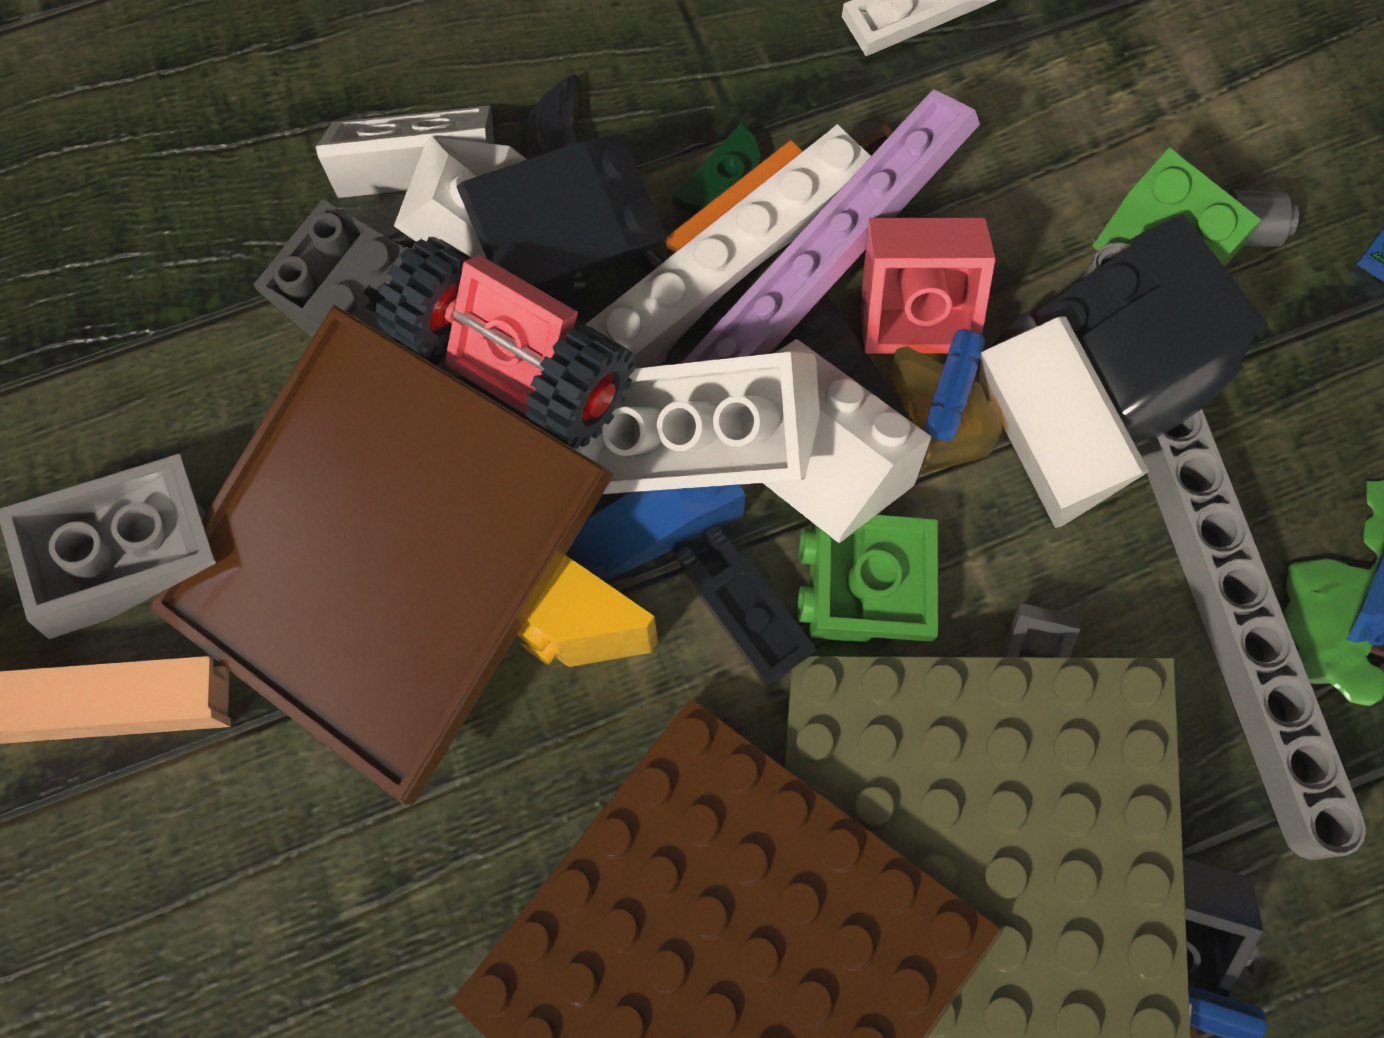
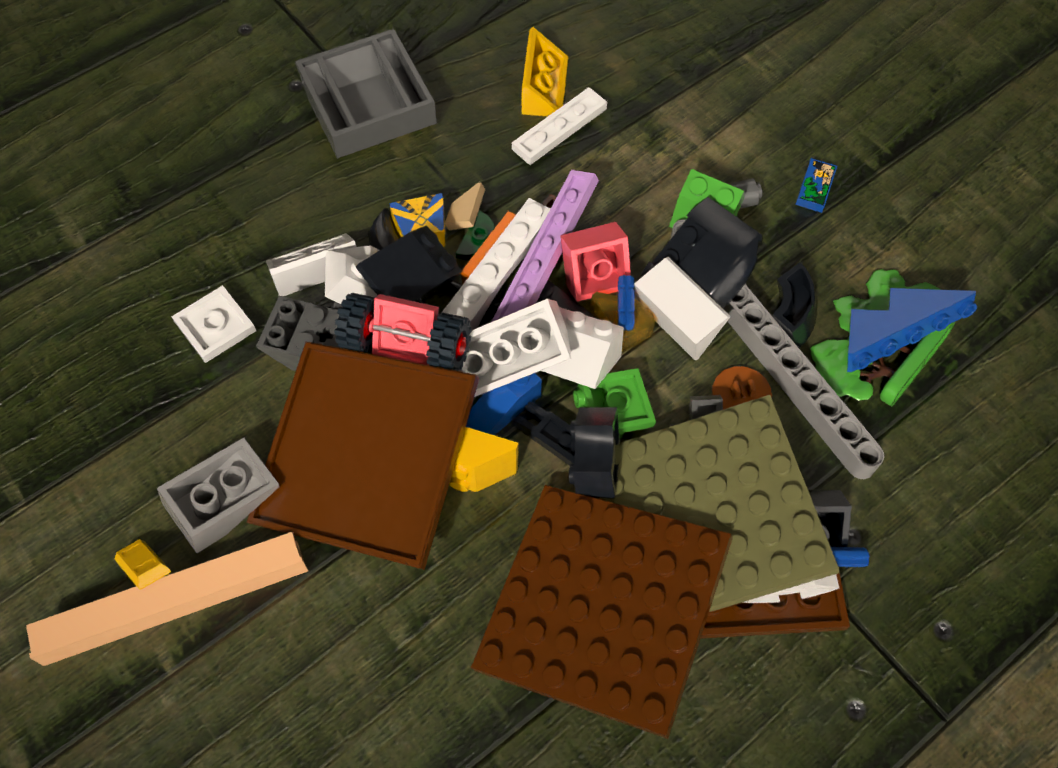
camera: 20 degrees left, 10 degrees down
none -> white plate [171,286,256,363]
none -> torso [389,193,446,247]
none -> tan tile [445,182,485,230]
none -> black brick [569,407,620,498]
none -> dark orange piece [711,366,772,409]
none -> black brick [773,262,817,348]

